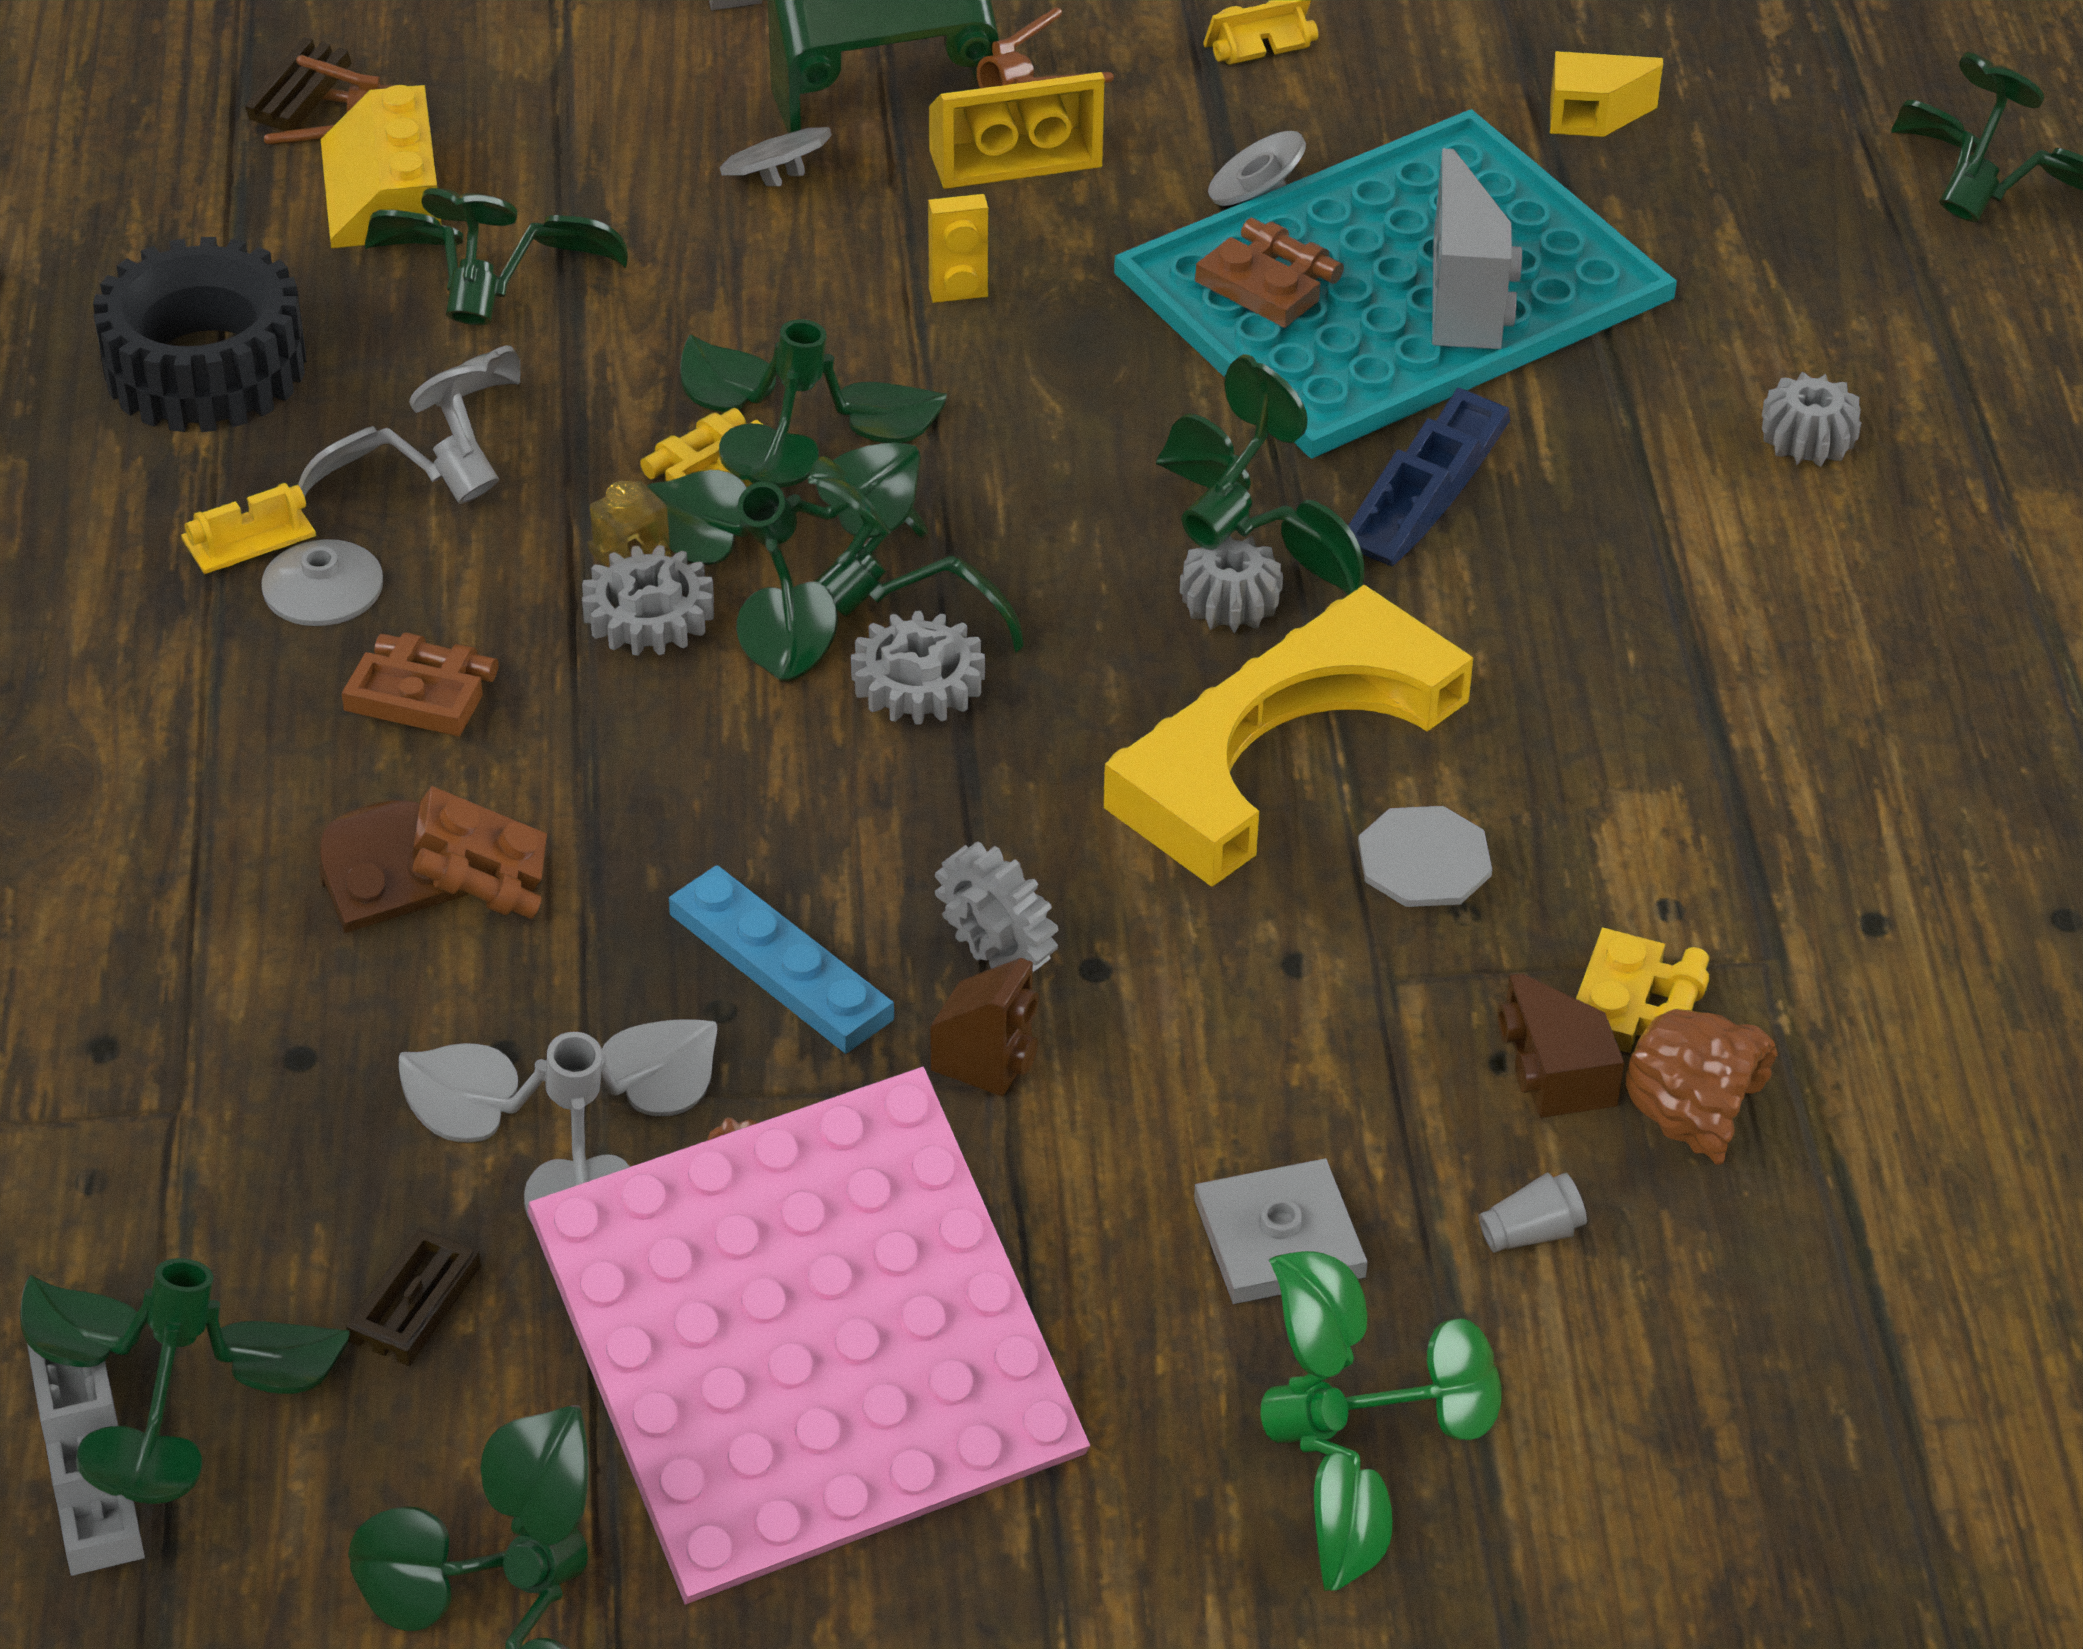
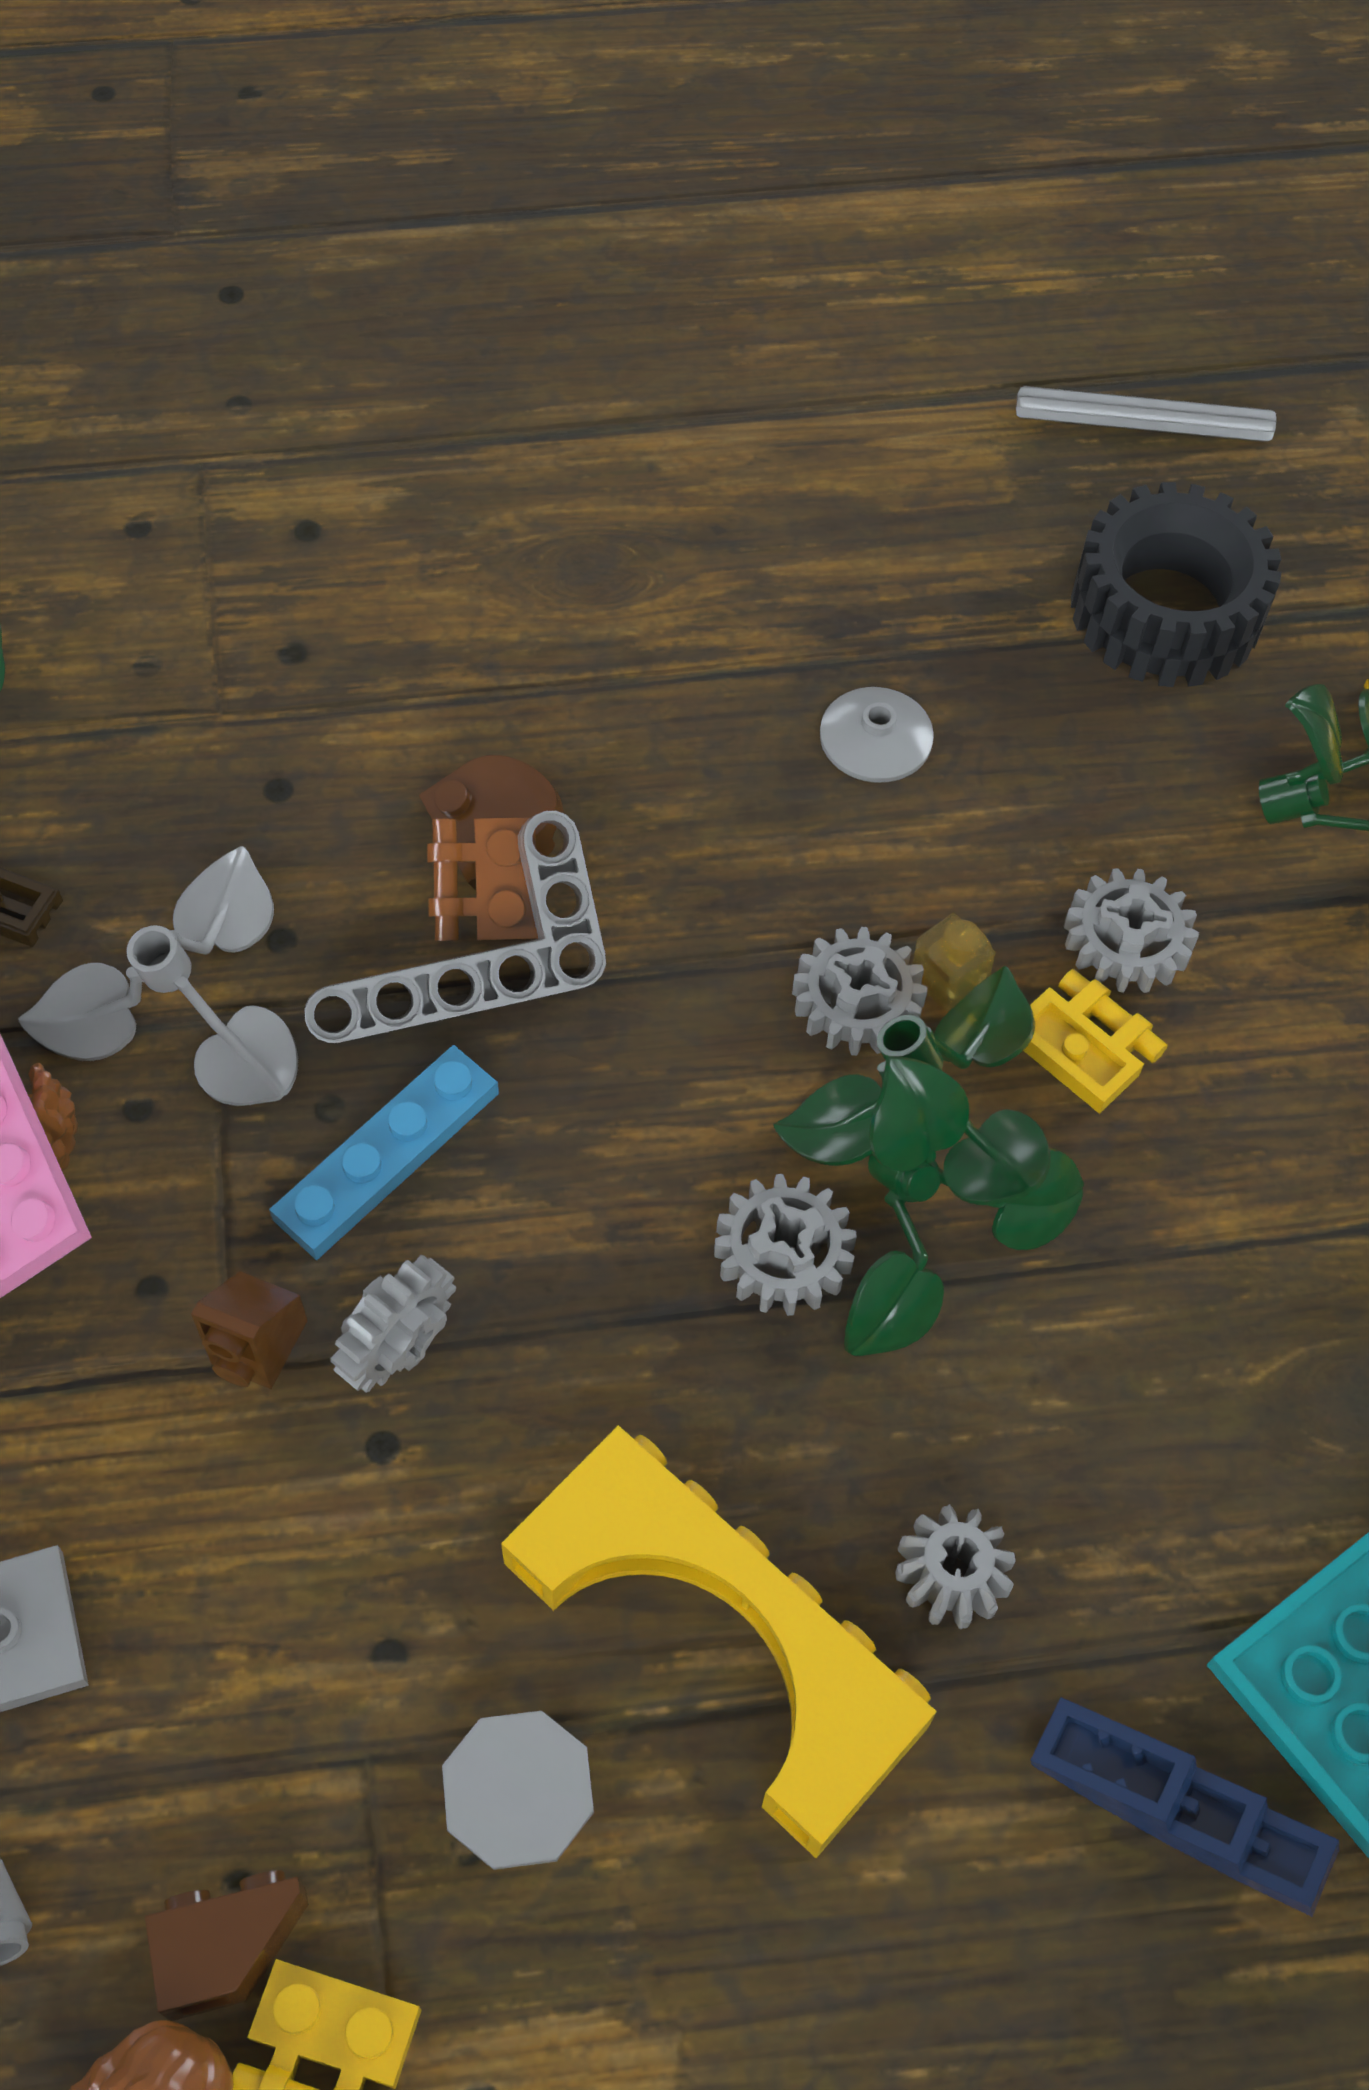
camera: 85 degrees right, 15 degrees up
yellow hinge [181,483,316,574] -> none
light grey plant [298,345,520,504] -> none
dark orange plate [342,632,498,737] -> none
dark green plant [680,319,947,488] -> none
dark green plant [1156,354,1364,595] -> none
none -> light grey beam [304,811,606,1043]
none -> light grey gear [1064,868,1199,993]

